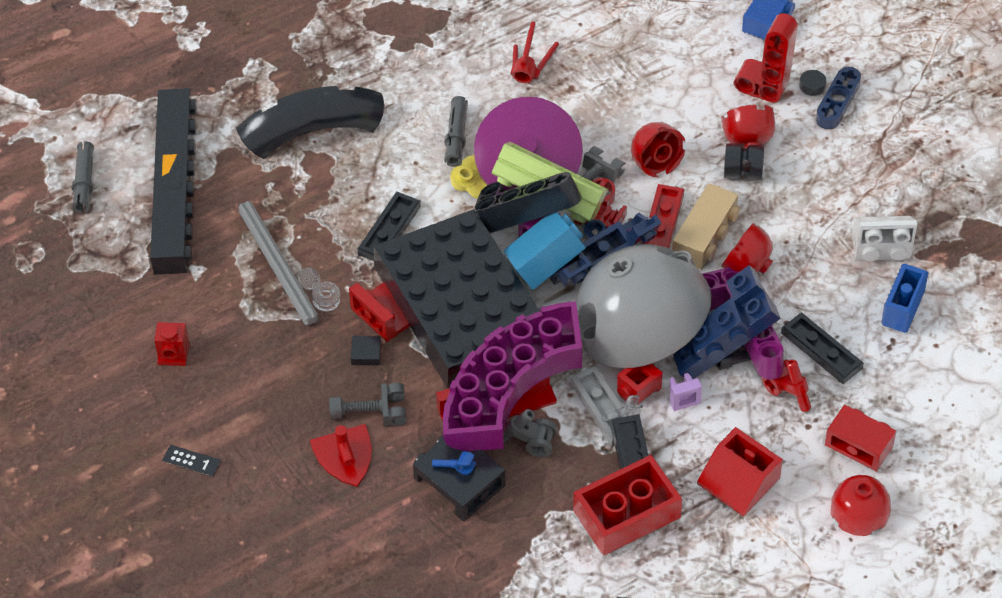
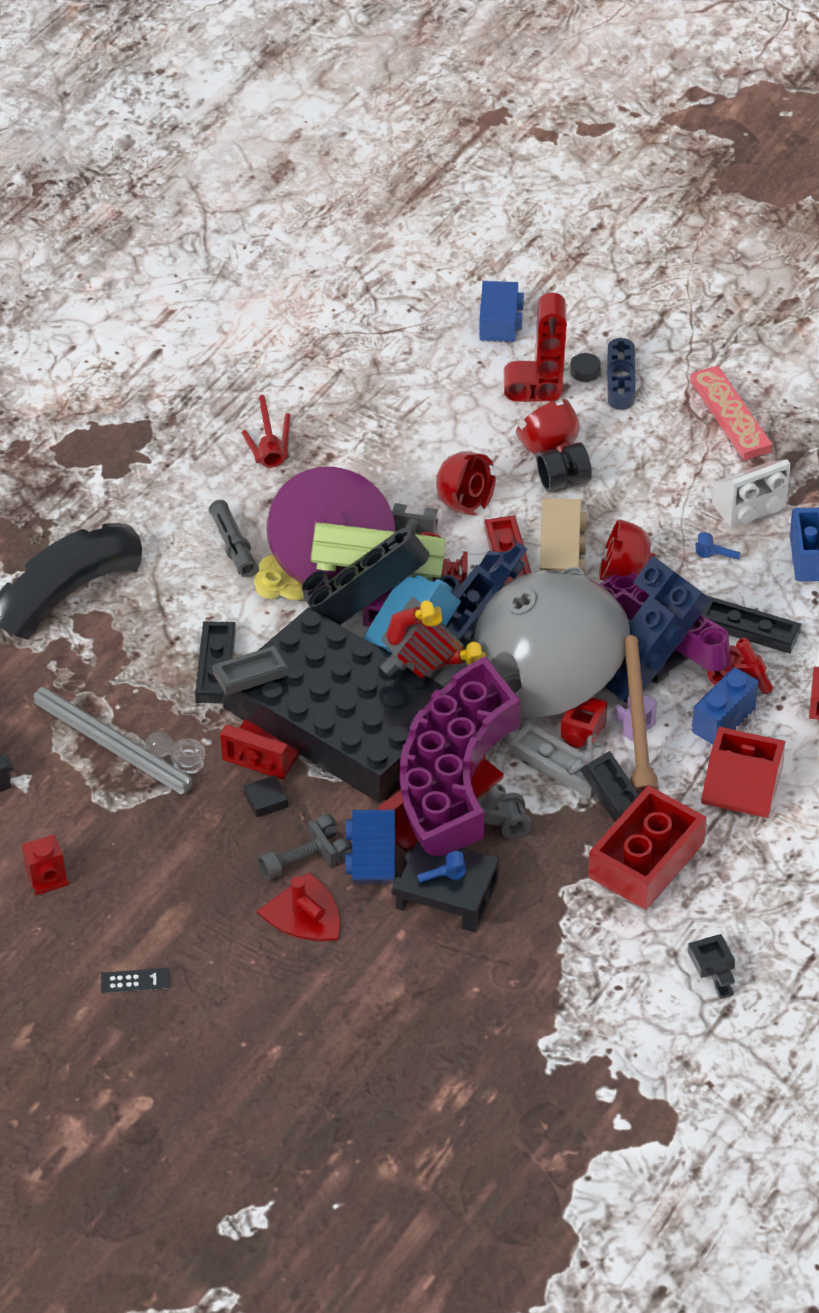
camera: 25 degrees left, 5 degrees down
none -> dark grey tile [213,645,288,695]
none -> blue brick [345,810,395,884]
none -> torso [380,596,486,681]
none -> medium nougat piece [625,635,659,794]
none -> coral tile [690,365,773,460]
none -> blue brick [691,667,758,745]
none -> blue hand [695,532,741,560]

